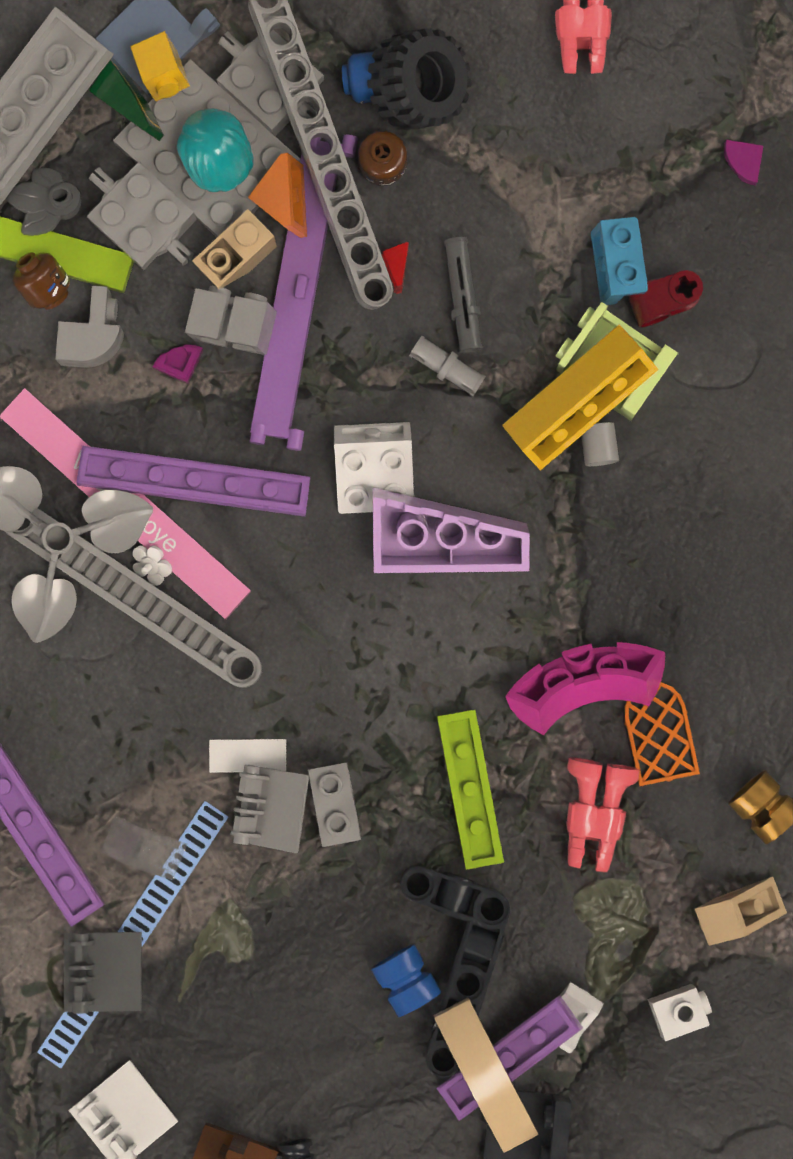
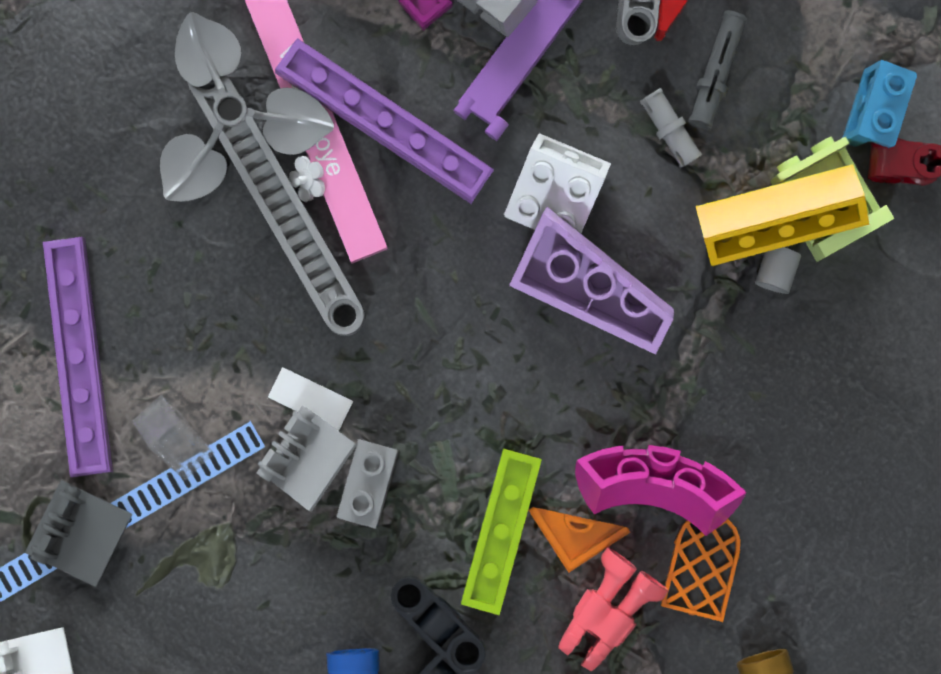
camera: 25 degrees right, 0 degrees up
none -> orange tile [528,507,630,573]

